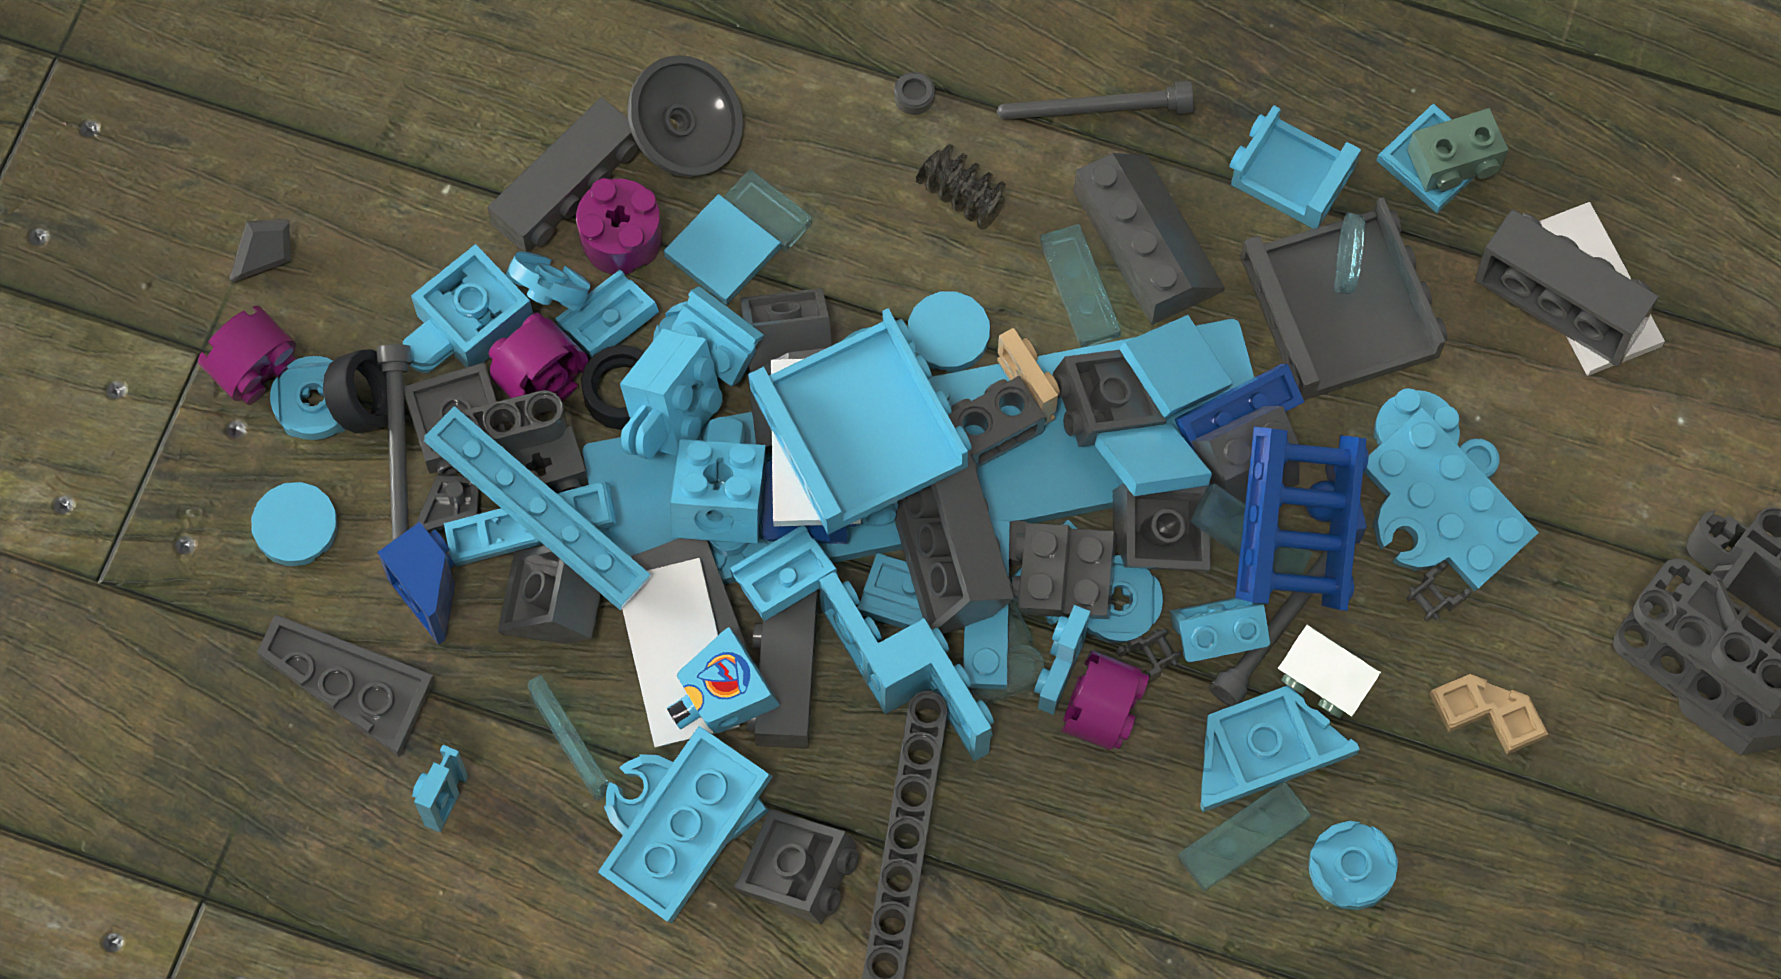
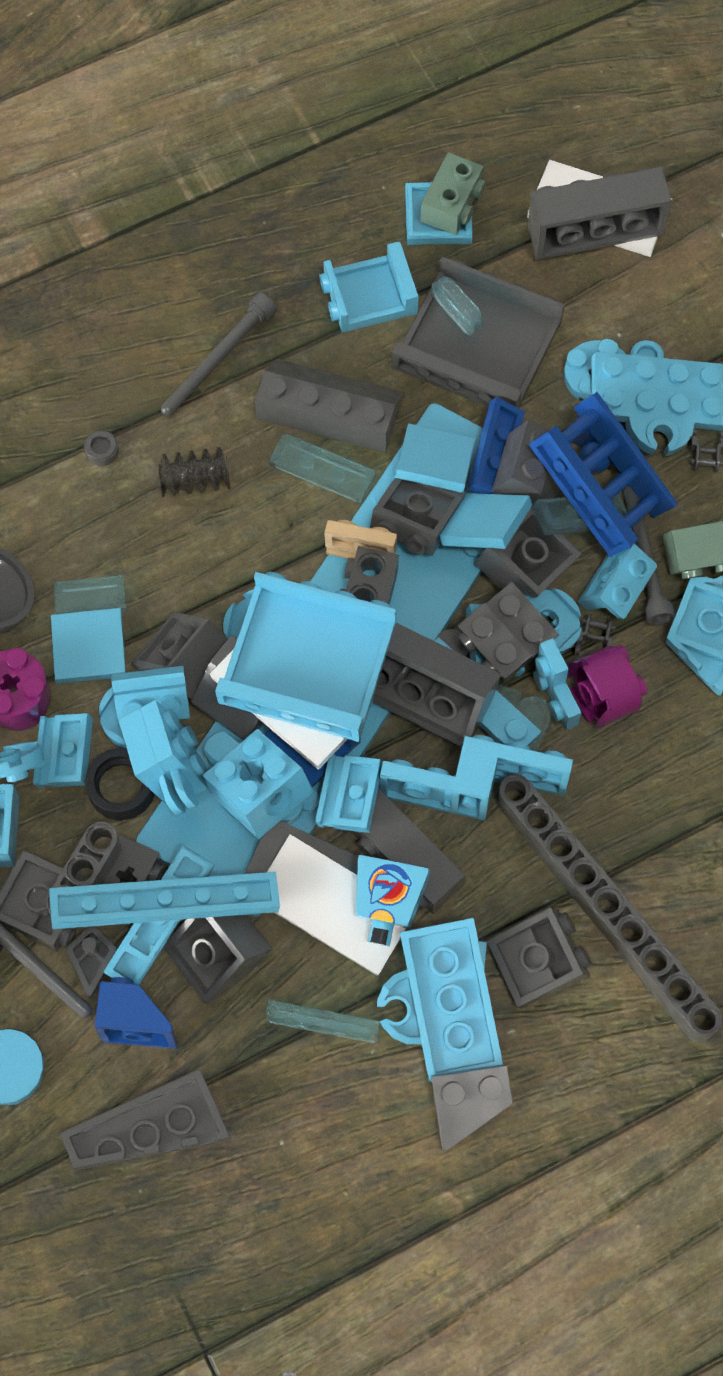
camera: 45 degrees left, 0 degrees up
medium azure plate [412,745,469,833] -> none
magenta brick [489,313,588,414] -> none
medium azure plate [857,553,923,629] -> none
medium azure tile [908,291,990,372] -> none
none -> wing [431,1064,513,1151]

